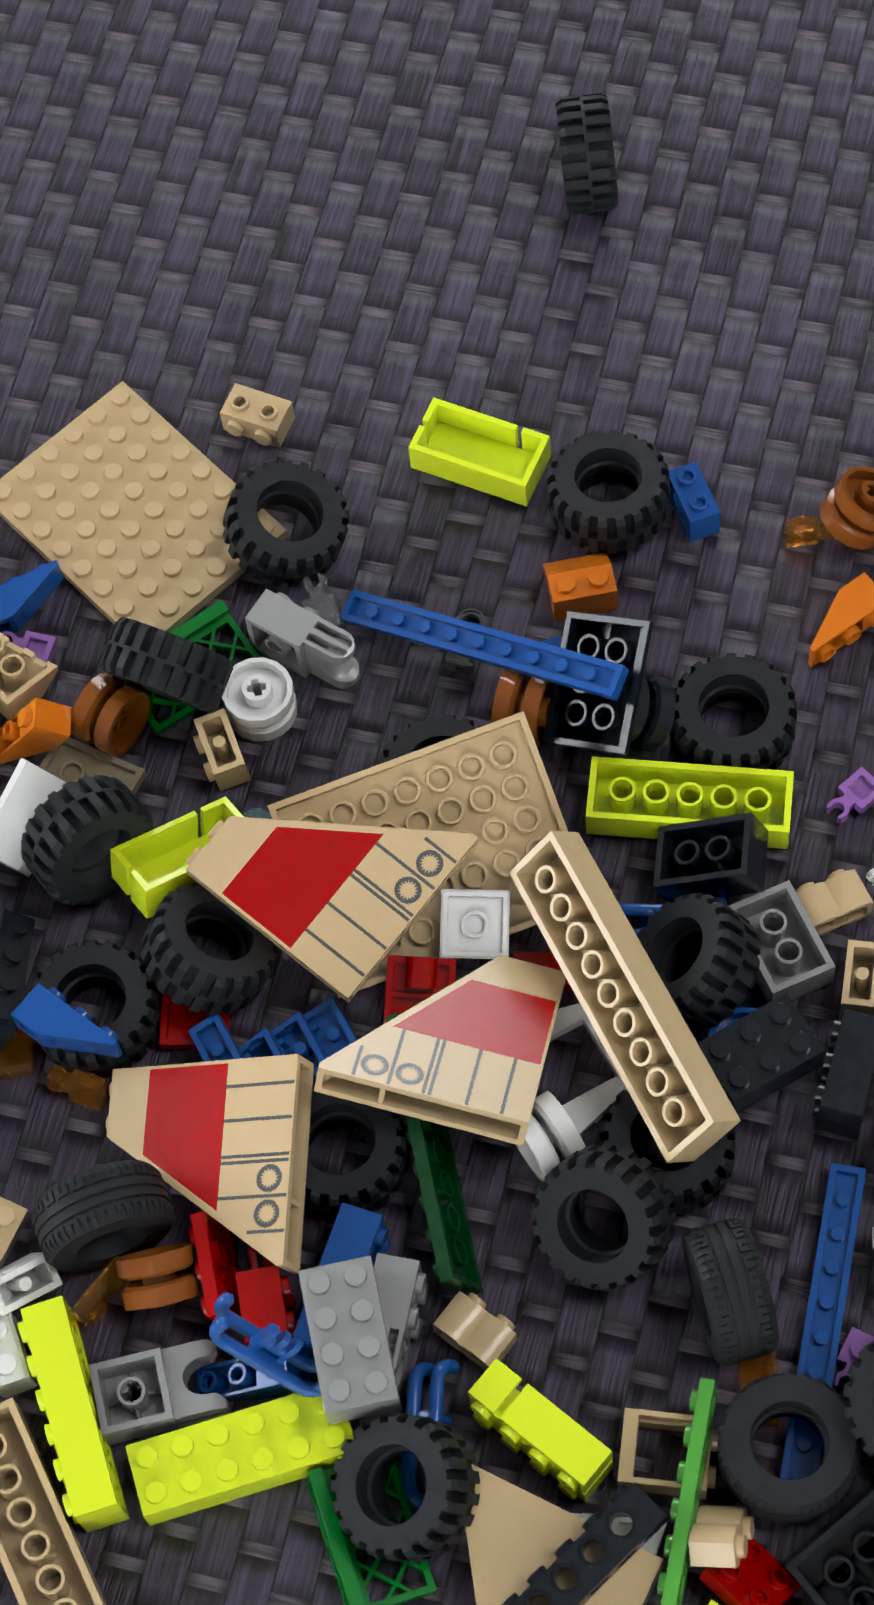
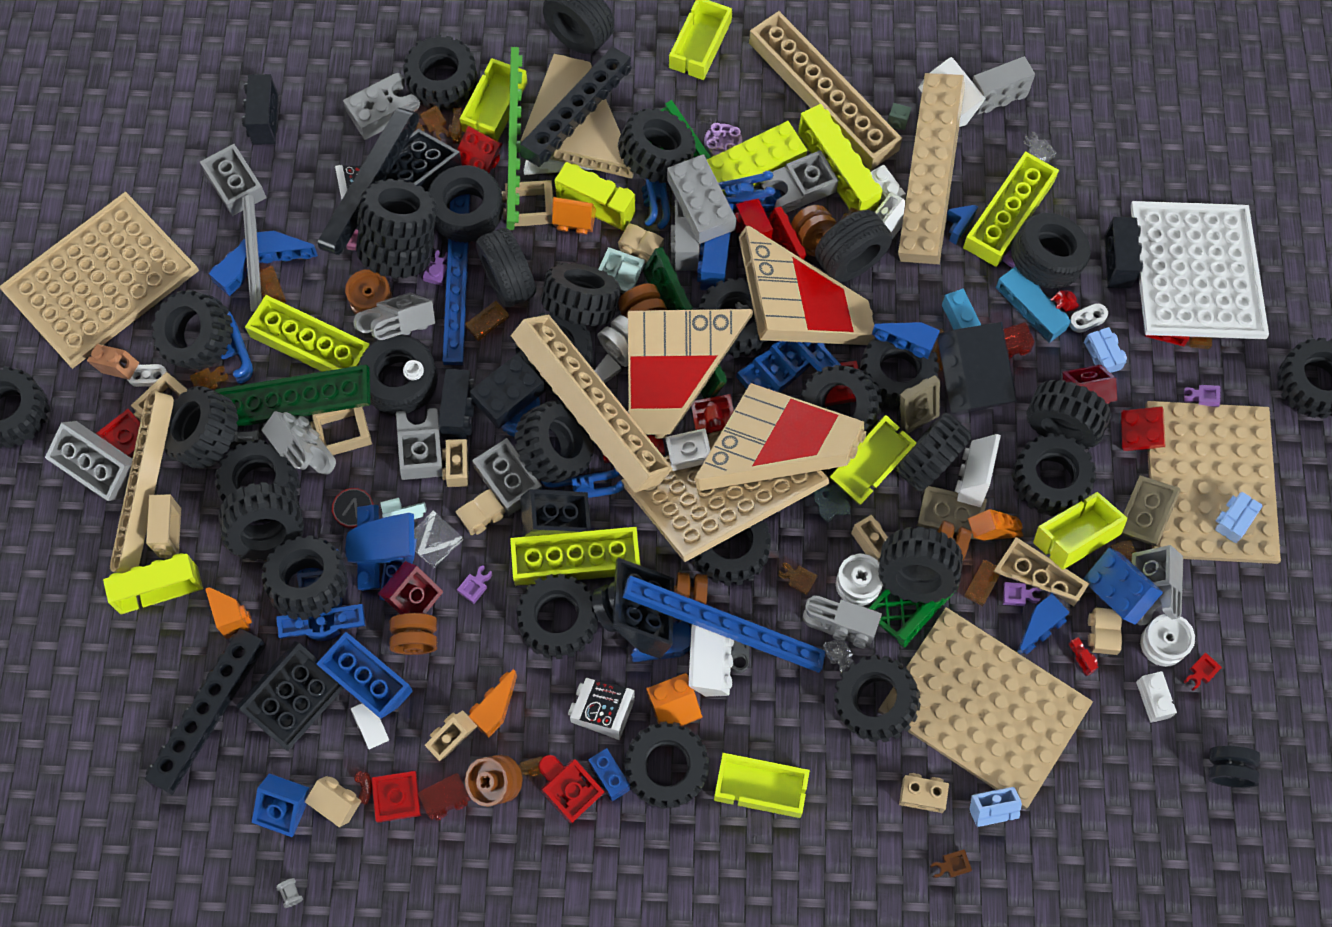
camera: 160 degrees right, 5 degrees up
tan brick [688,1505,754,1568] -> none
none -> clear orange plate [465,301,509,341]
none -> red brick [538,755,604,823]
none -> orange slope [552,197,596,235]
none -> slope [568,678,635,740]
none -> light aqua plate [598,247,645,294]
none -> dark orange wheel [617,283,668,318]
none -> white slope [689,624,734,697]
none -> lavender tile [704,123,742,157]
none -> clear orange plate [778,563,818,595]
none -> dark tan plate [900,375,940,434]
none -> reddish brown plate [929,849,972,878]
none -> clear orange plate [964,559,1000,606]
none -> light blue brick [970,787,1022,827]

